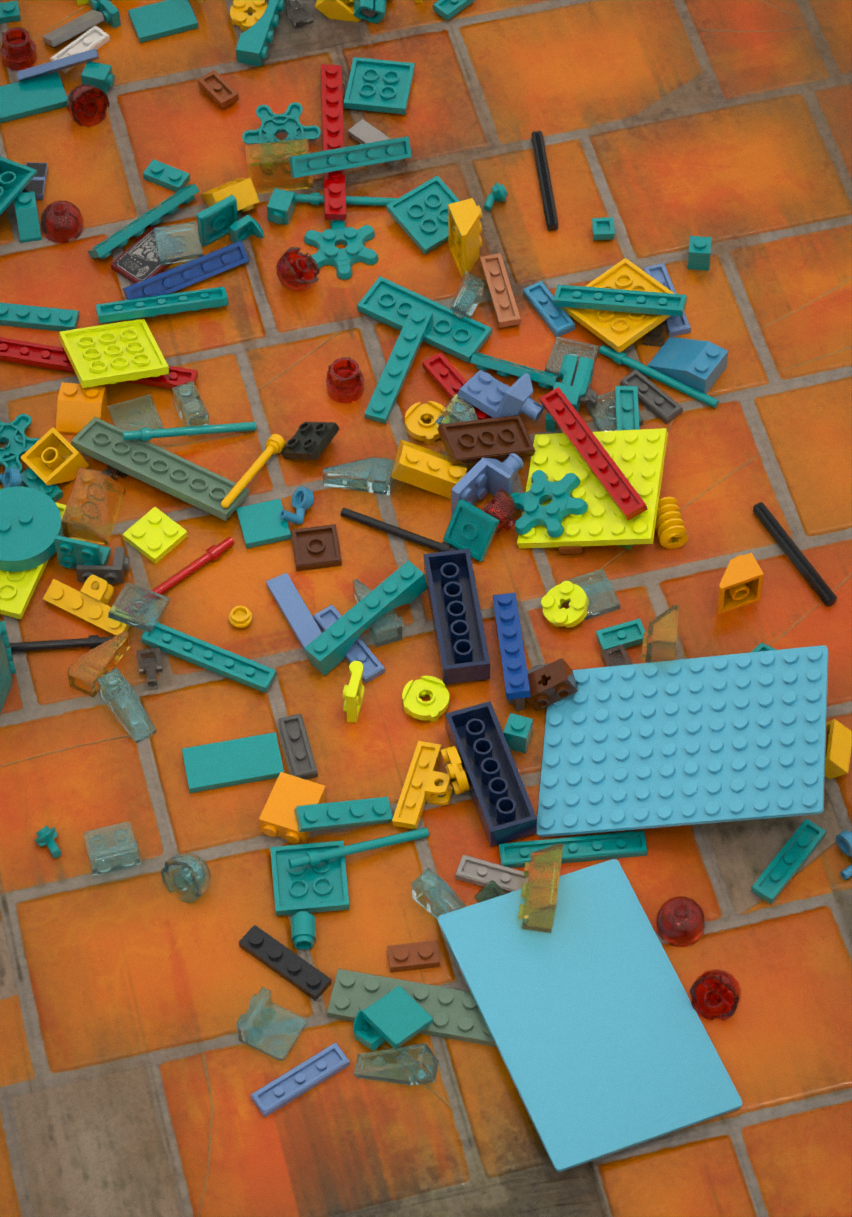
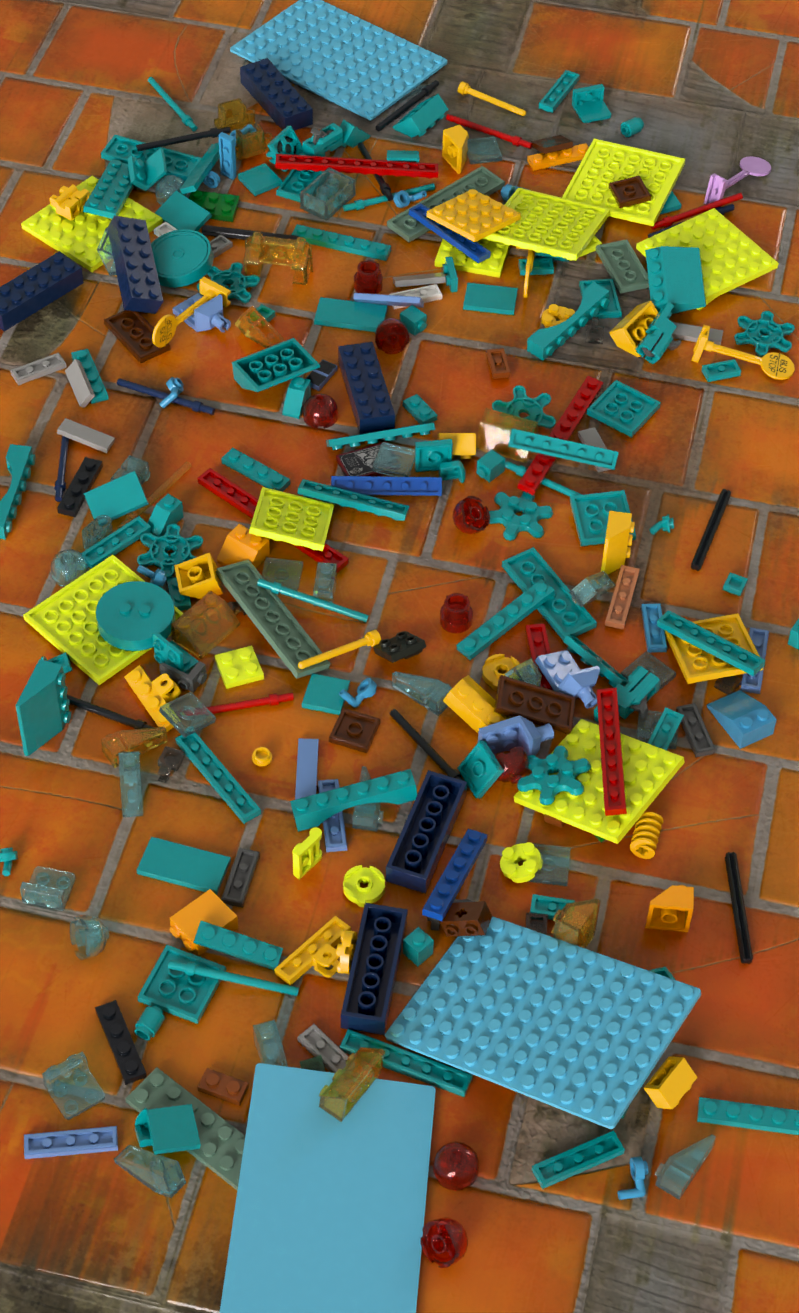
camera: 25 degrees right, 5 degrees down
teal bar [599,345,719,408] -> none
none -> dark blue brick [338,342,395,434]

